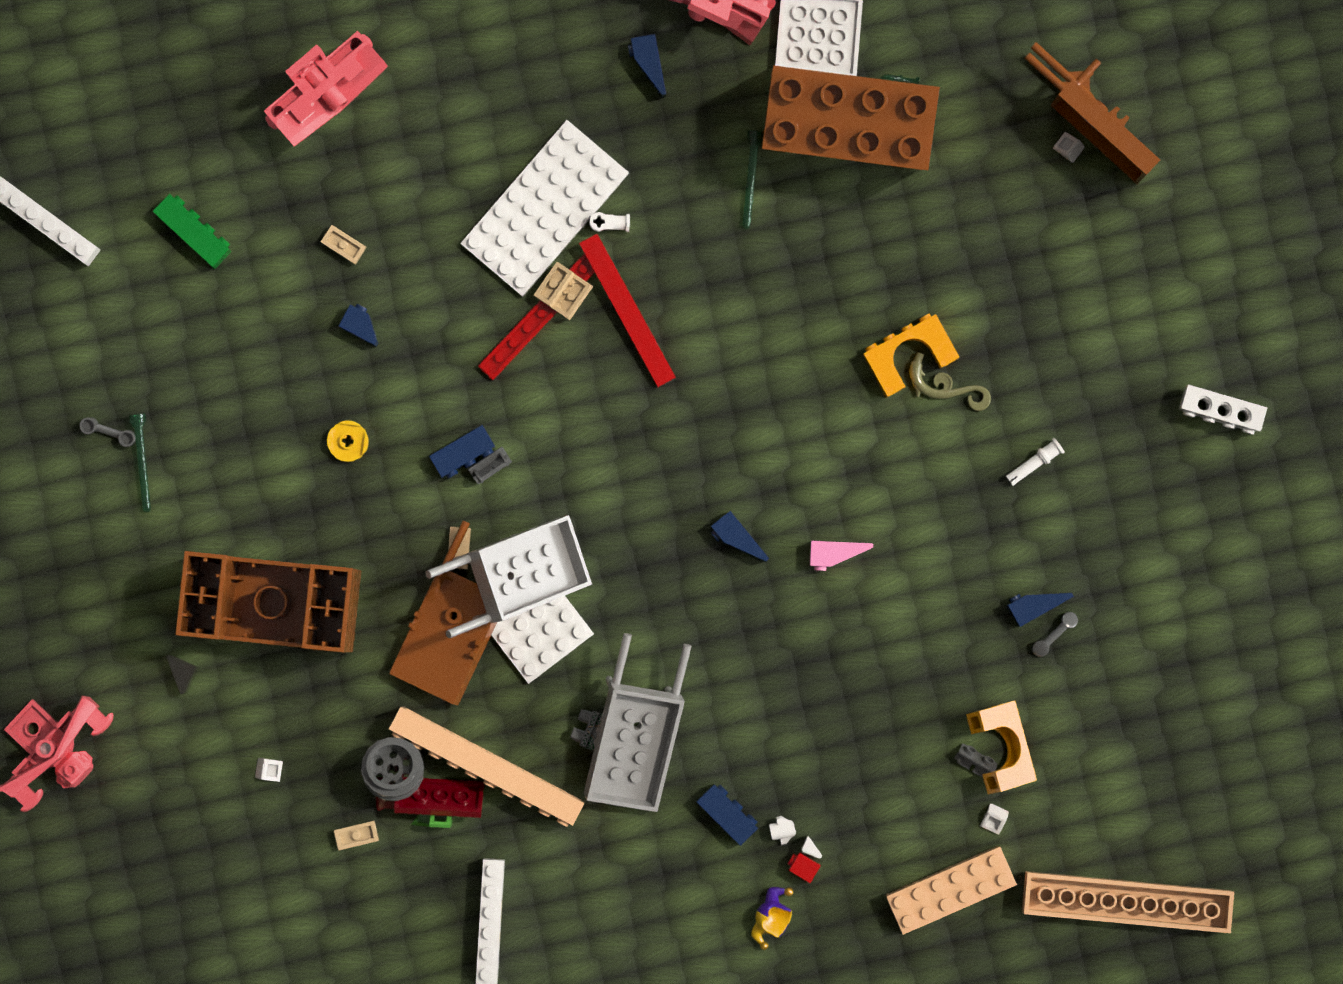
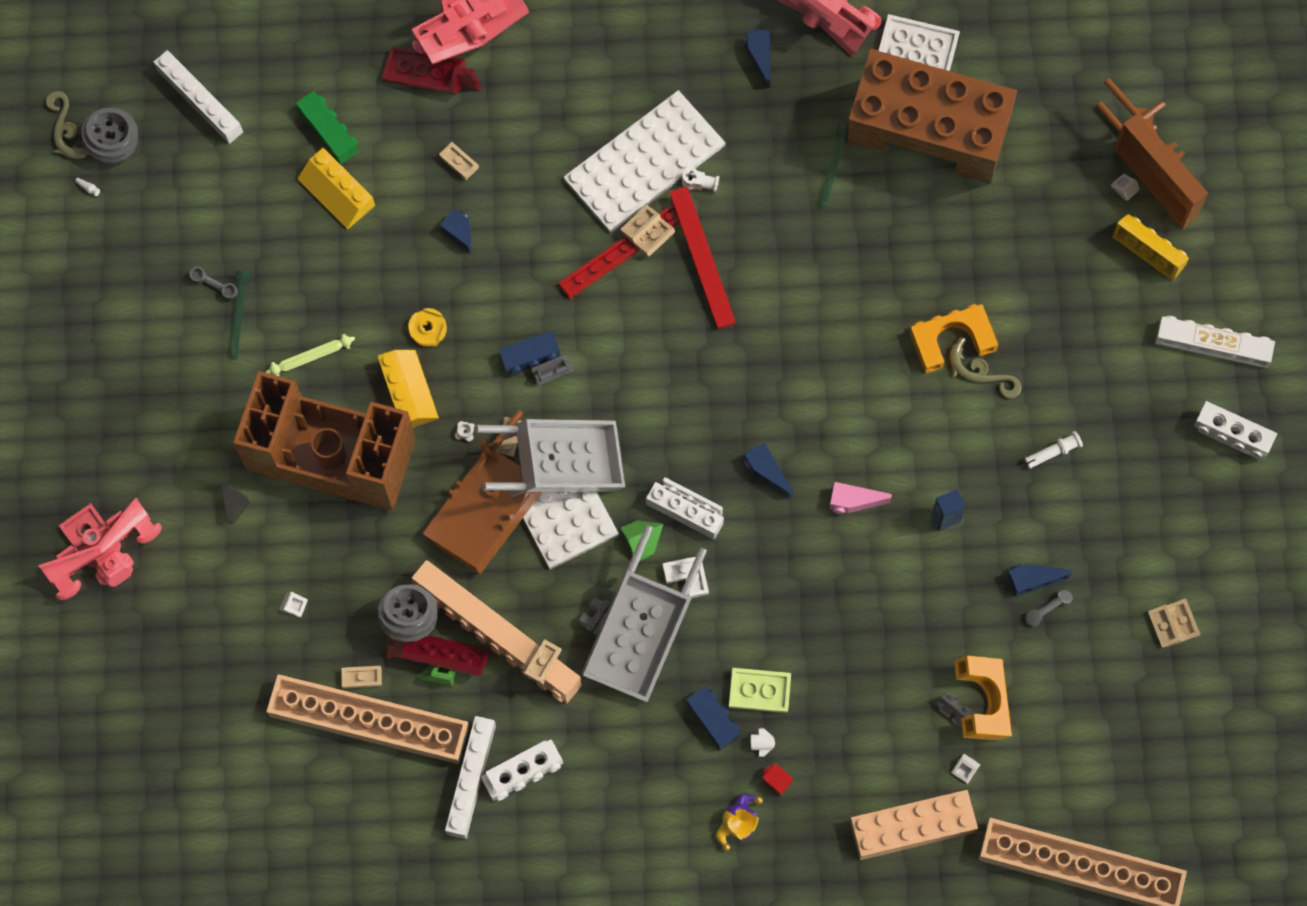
camera: 10 degrees right, 15 degrees down
white slope [801,835,822,859] -> none
none -> yellowish green wheel [266,334,355,376]
none -> light nougat brick [267,674,469,764]
none -> yellow slope [298,148,375,230]
none -> yellow slope [378,350,439,428]
none -> dark red hinge [382,46,481,95]
none -> white plate [455,421,475,442]
none -> white brick [481,740,563,801]
none -> tan plate [524,639,562,684]
none -> bright green slope [621,520,663,561]
none -> white brick [646,478,724,540]
none -> white plate [663,557,709,598]
none -> yellowish green plate [729,668,791,713]
none -> dark blue brick [931,489,966,531]
none -> yellow slope [1112,214,1189,281]
none -> tan slope [1148,598,1200,648]
none -> white brick [1155,316,1275,368]

